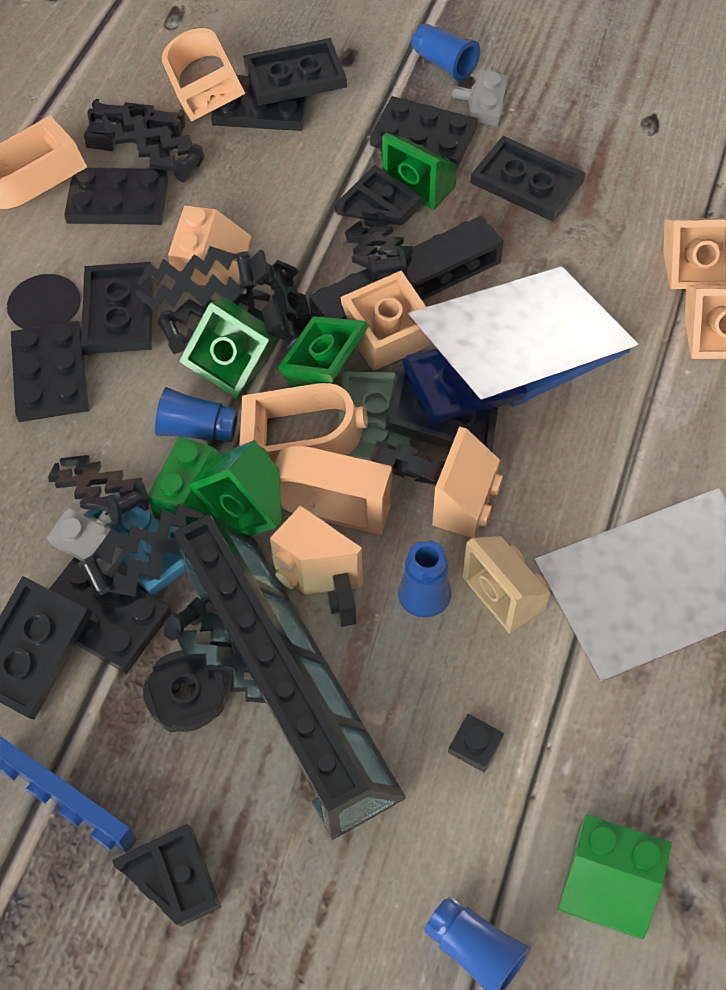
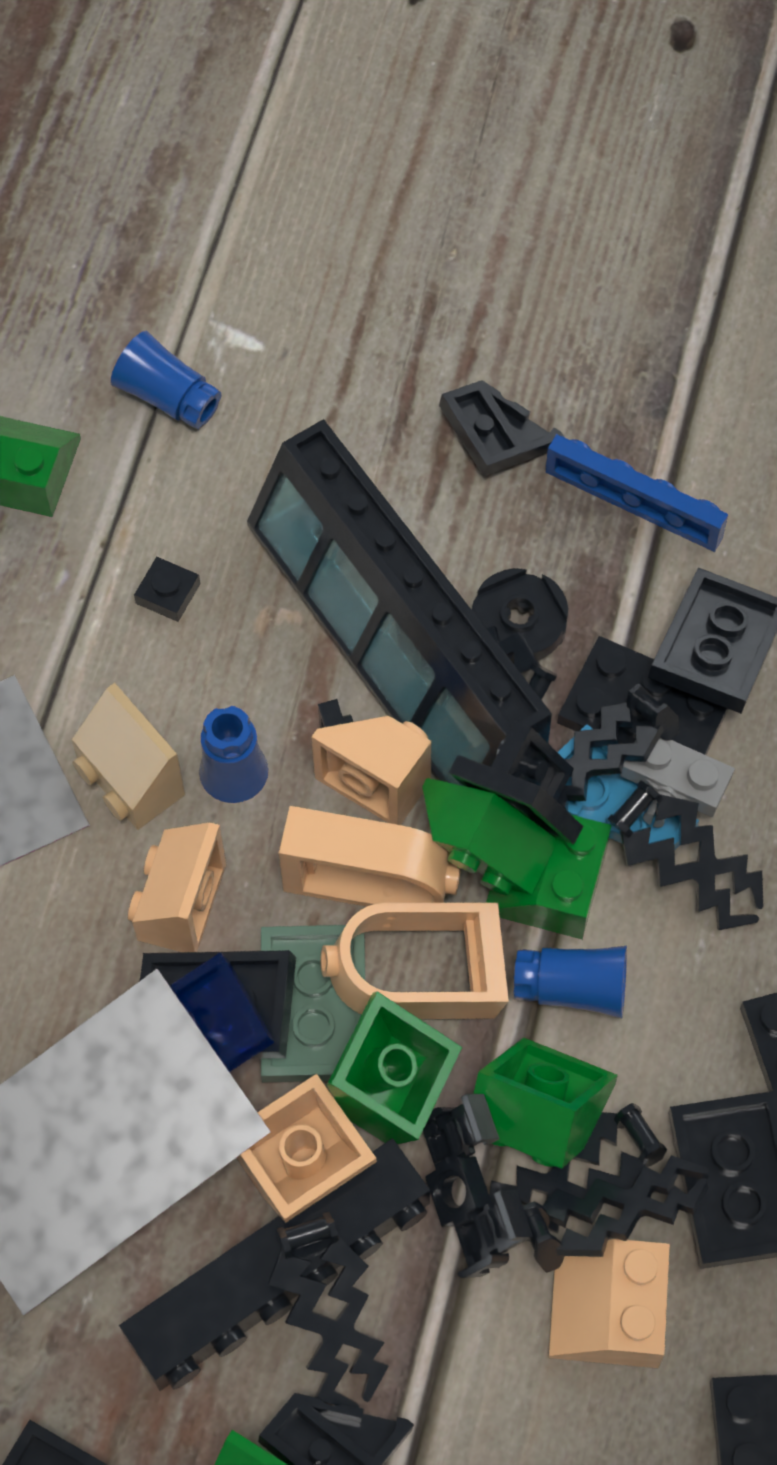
camera: 175 degrees right, 5 degrees up
black plate [370,441,445,486] -> none
none -> black bracket [448,721,584,844]

